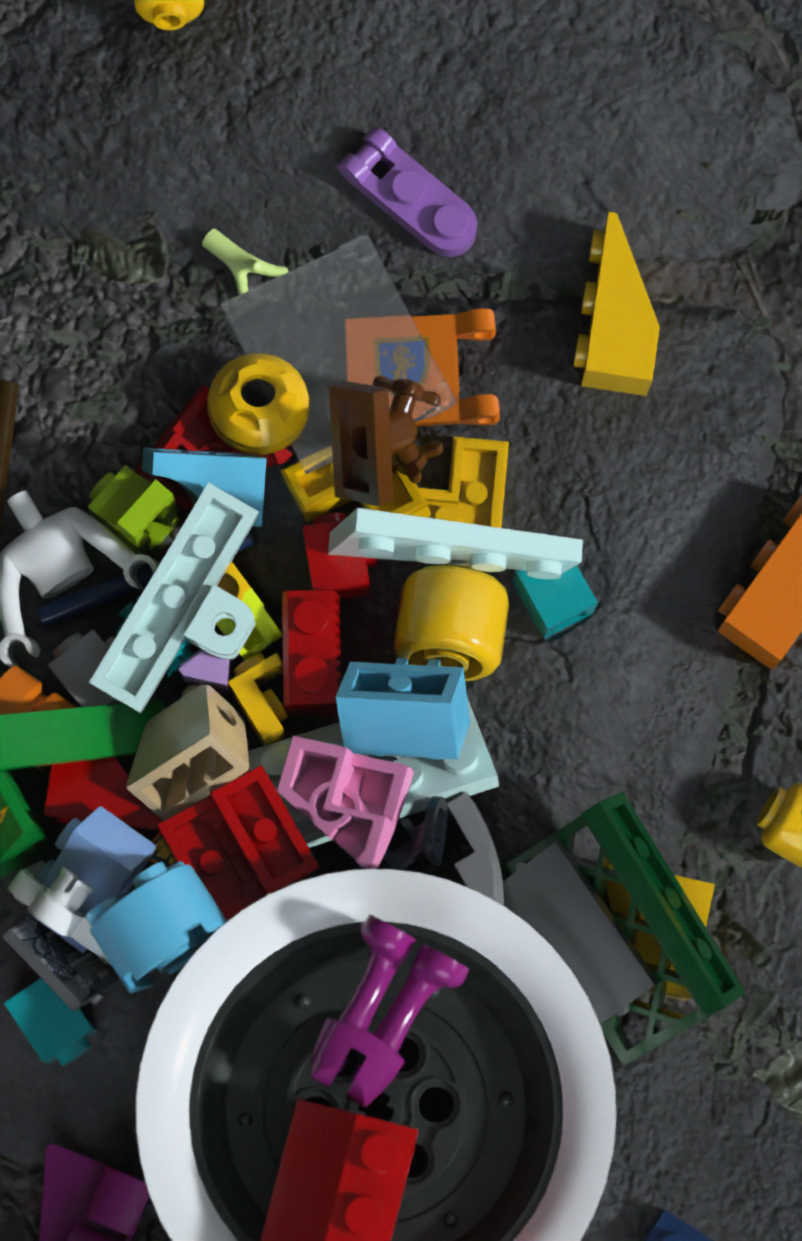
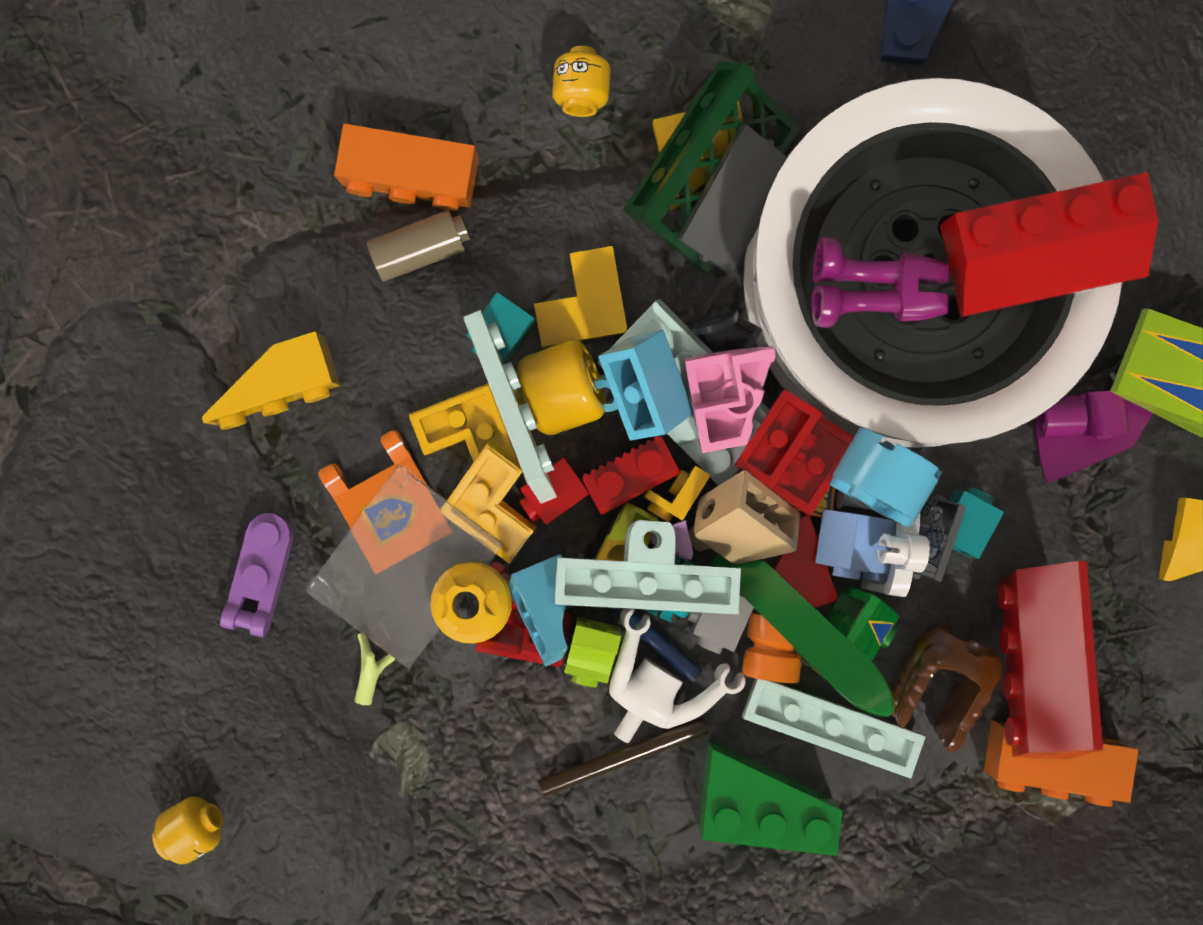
camera: 110 degrees left, 10 degrees up
reddish brown piece [329,376,443,506] -> none
light grey slope [447,792,504,906] -> none
none -> dark tan brick [367,209,470,282]
none -> yellow tile [534,246,627,348]

